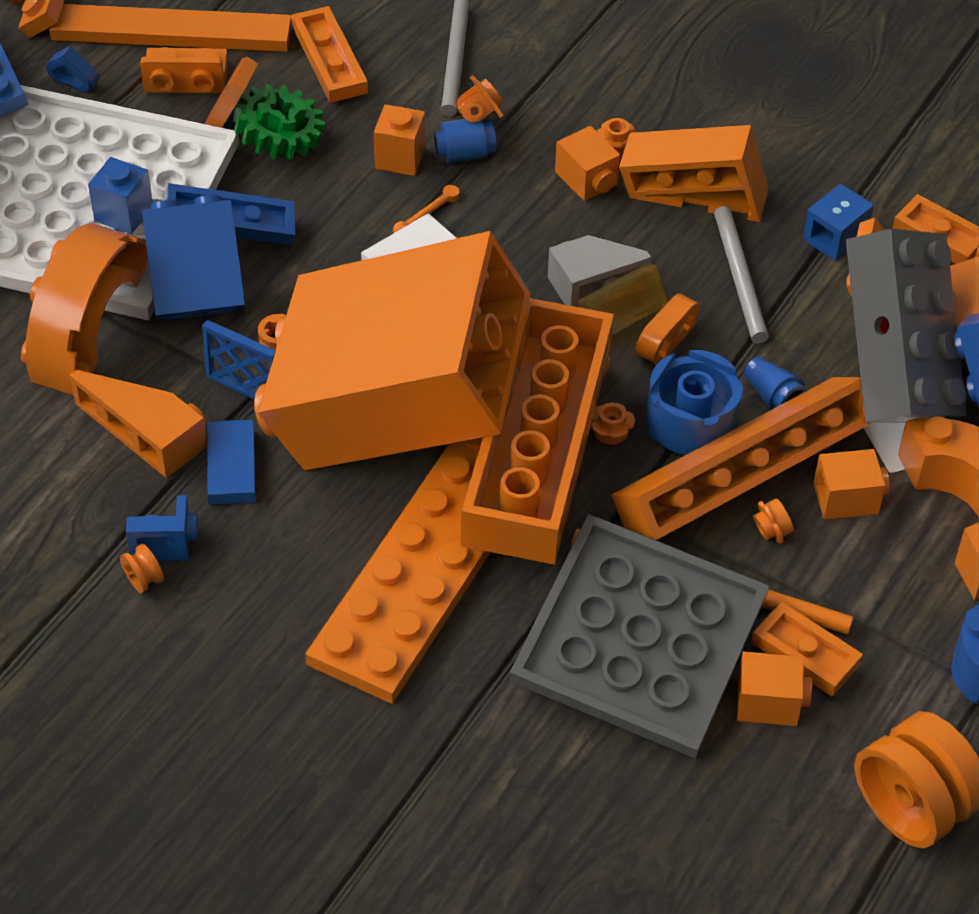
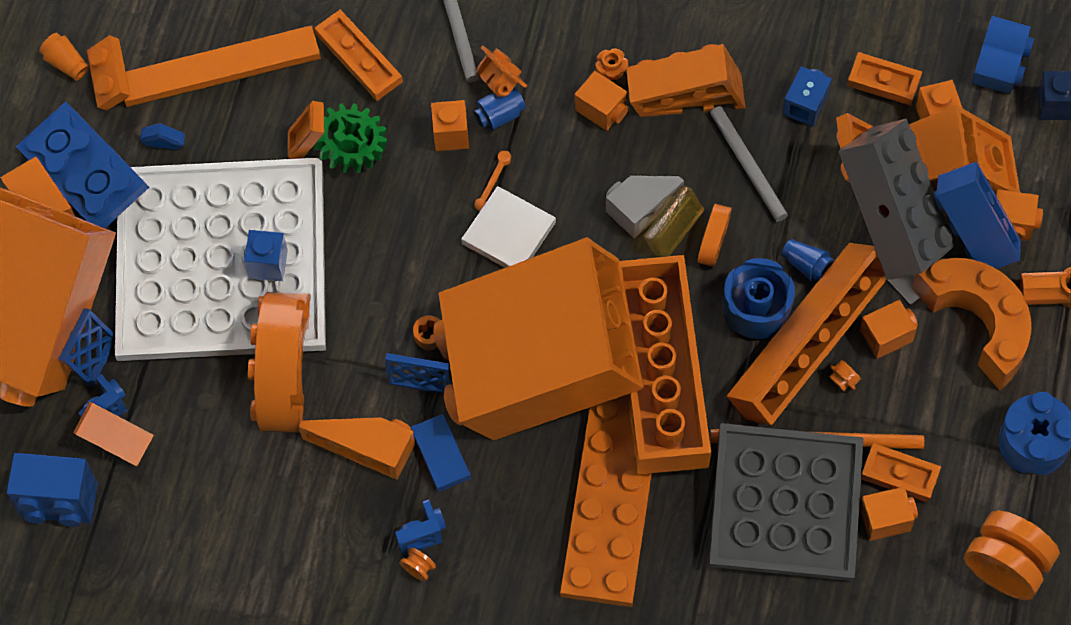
camera: 15 degrees left, 15 degrees up
orange bracket [140,47,228,93] -> none
blue panel [142,195,245,322] -> none
blue plate [164,183,295,245] -> none
orange plate [591,402,635,445] -> none

